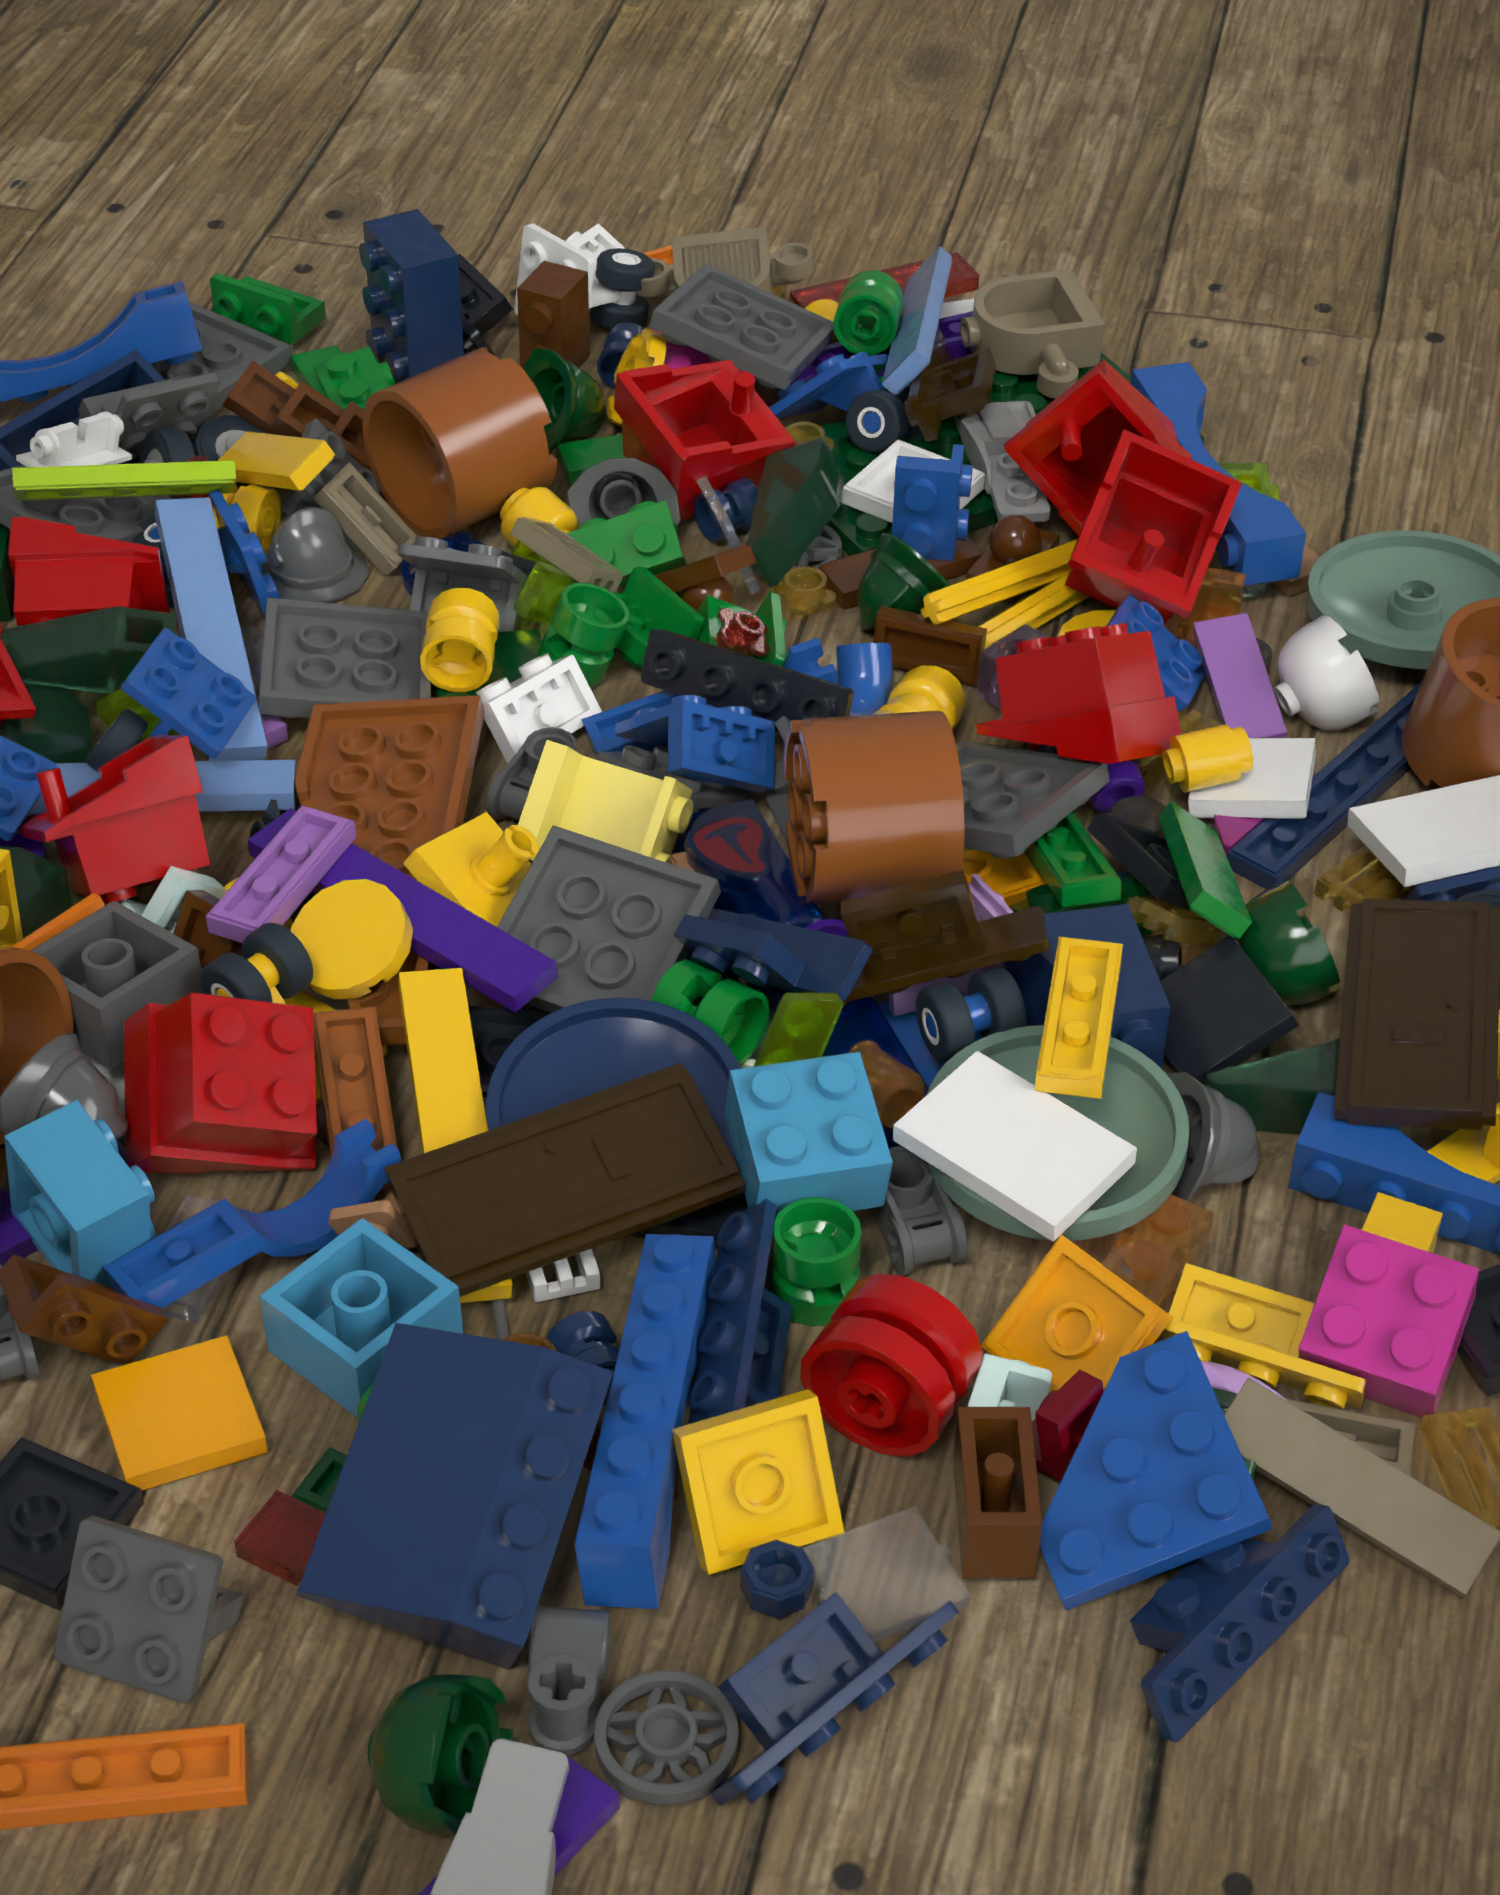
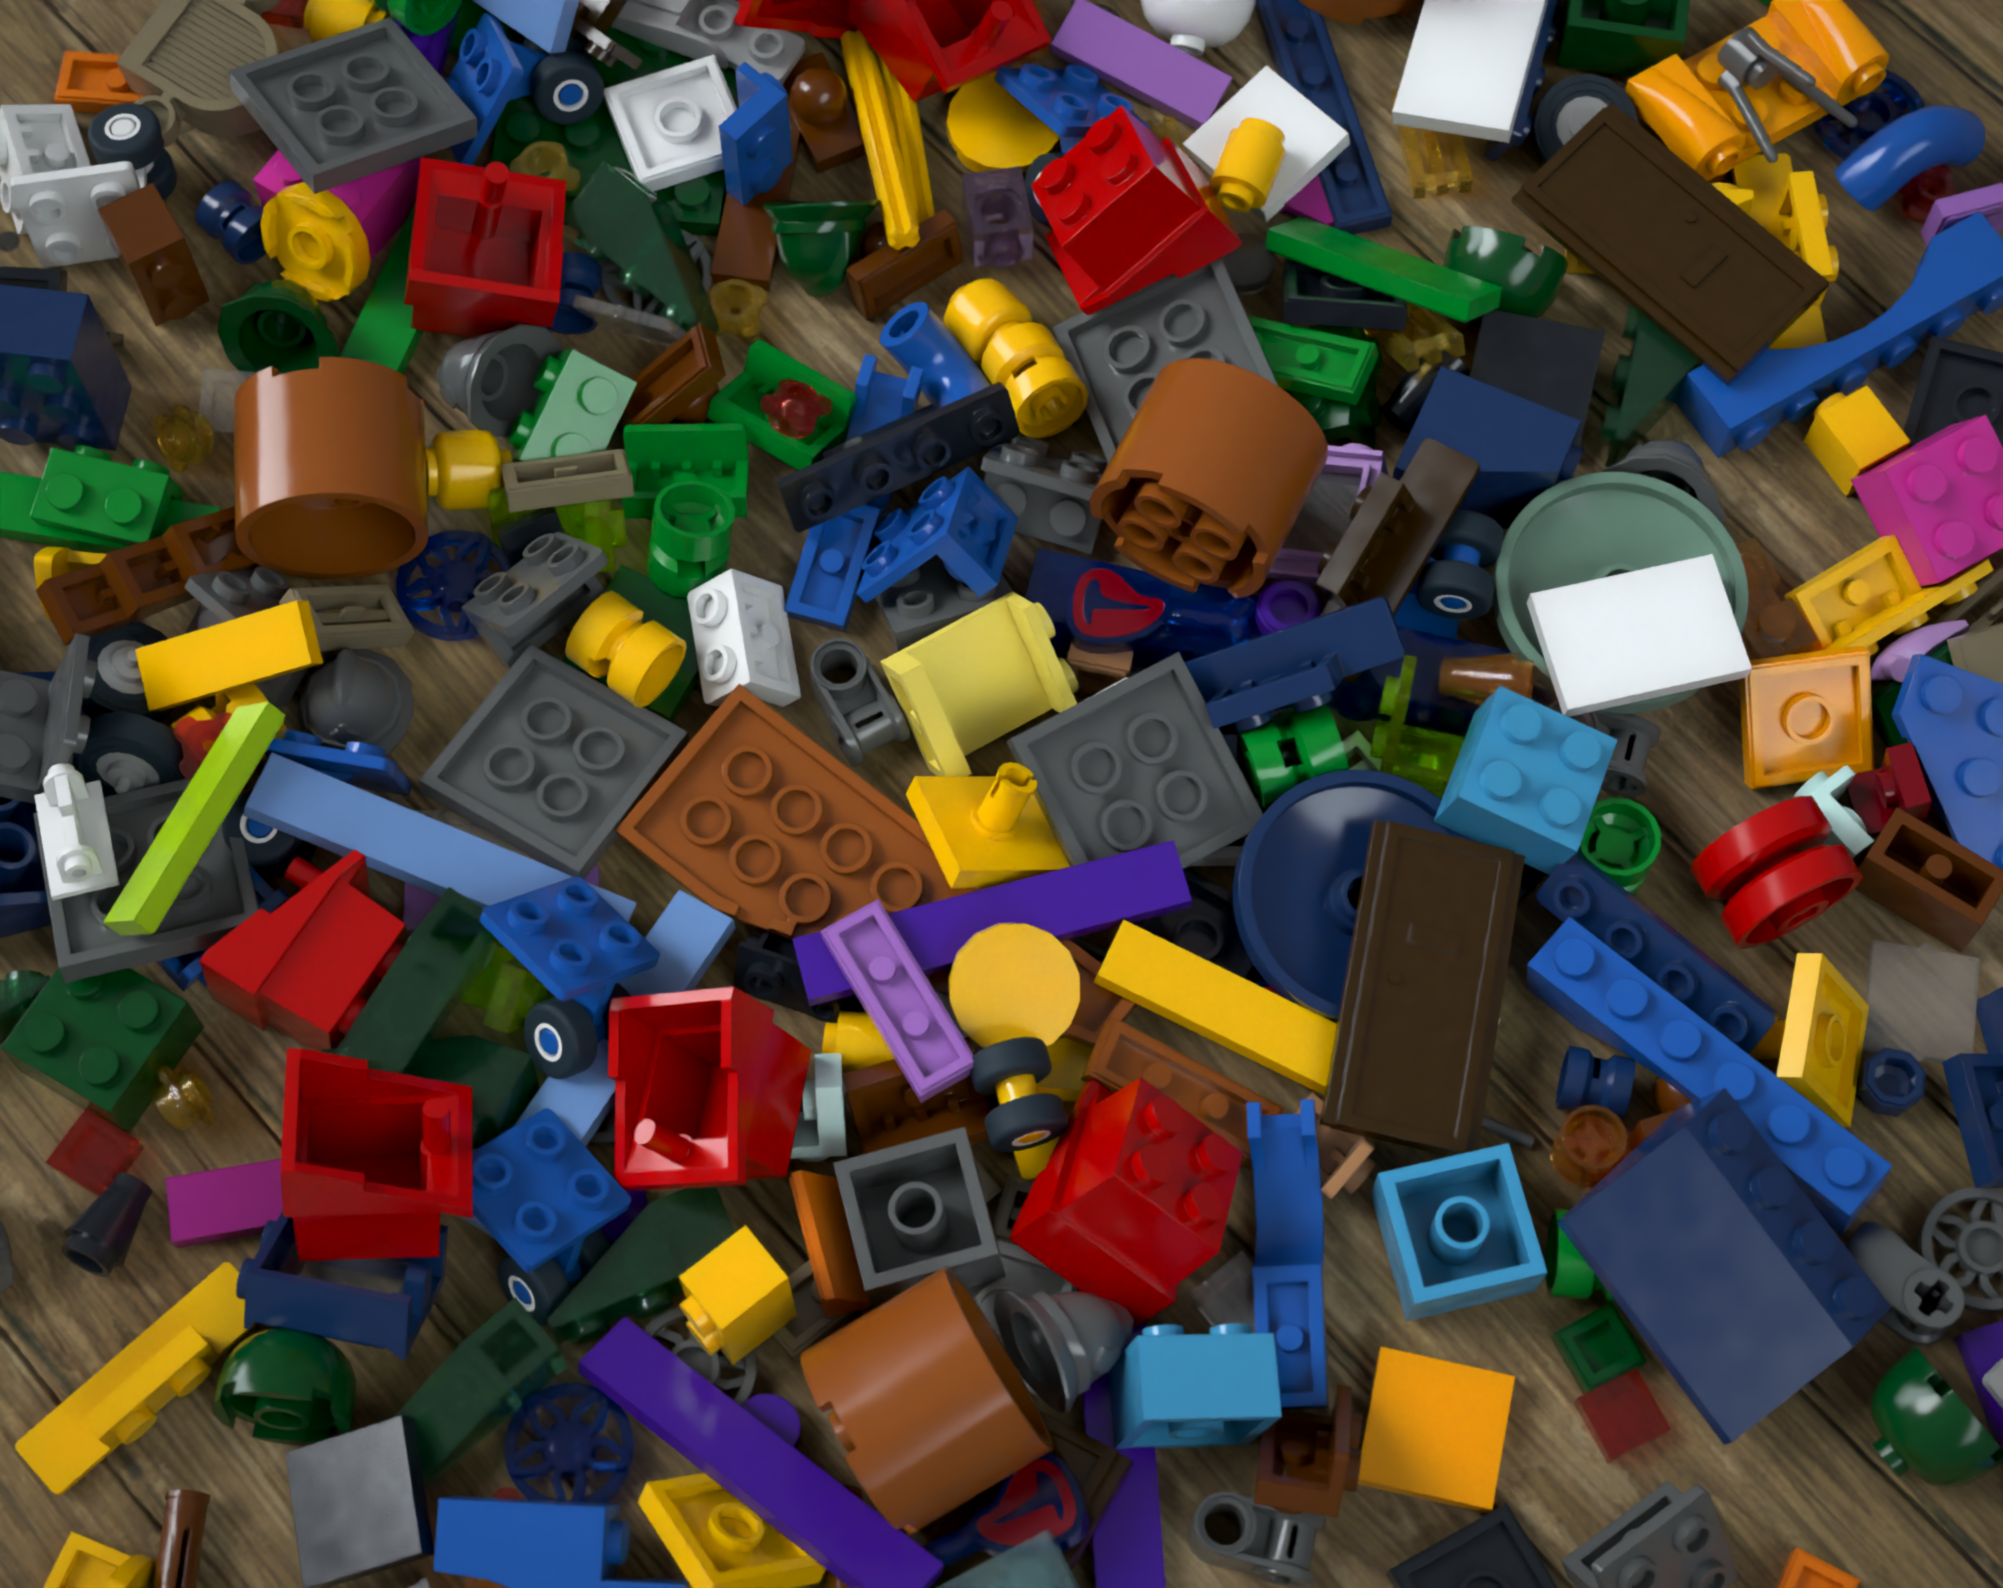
camera: 55 degrees left, 25 degrees up
yellow tile [1035,937,1123,1099] -> none

